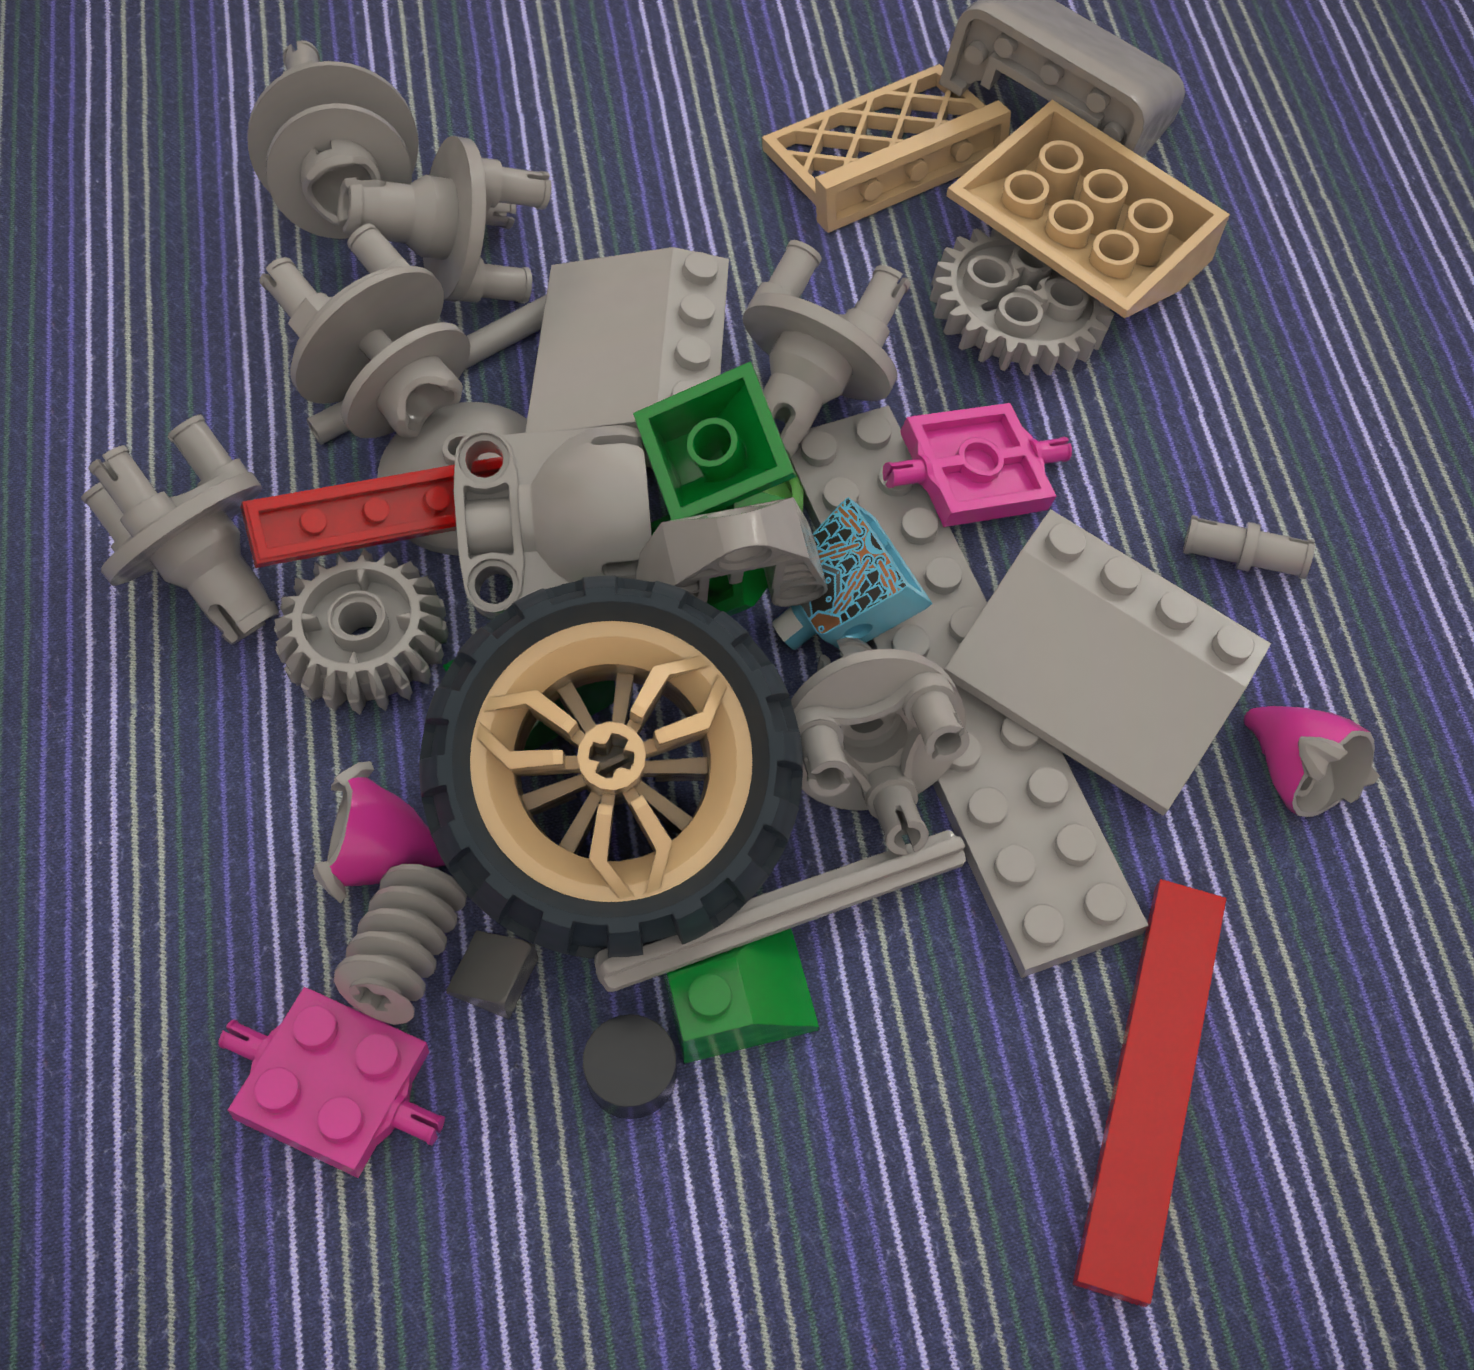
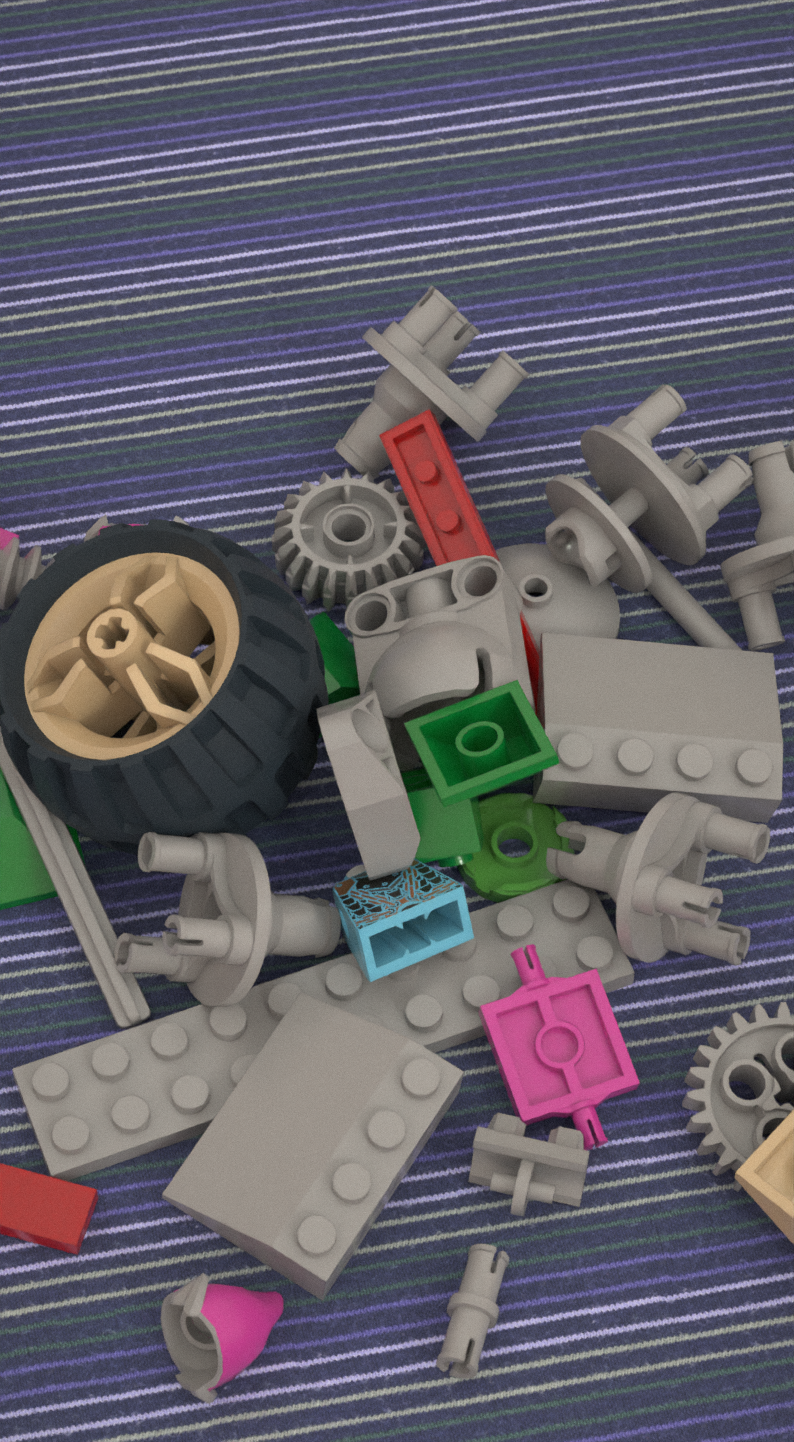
camera: 90 degrees right, 5 degrees down
none -> light grey hips [468,1113,590,1217]

